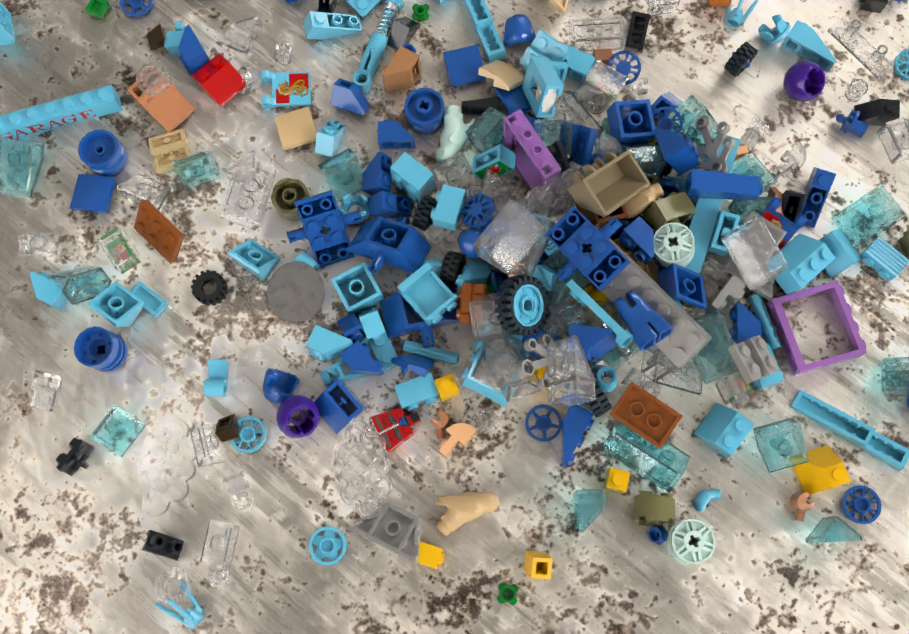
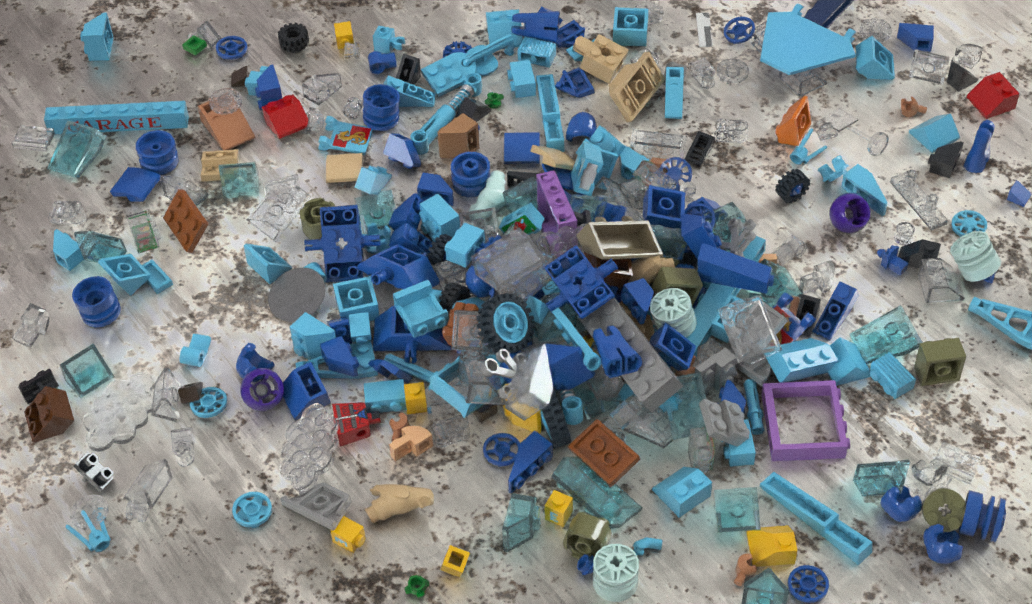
camera: 10 degrees right, 25 degrees down
black tyre [191,270,228,306] -> none
none -> reddish brown slope [24,386,74,442]
none -> blue wheel [363,84,400,131]

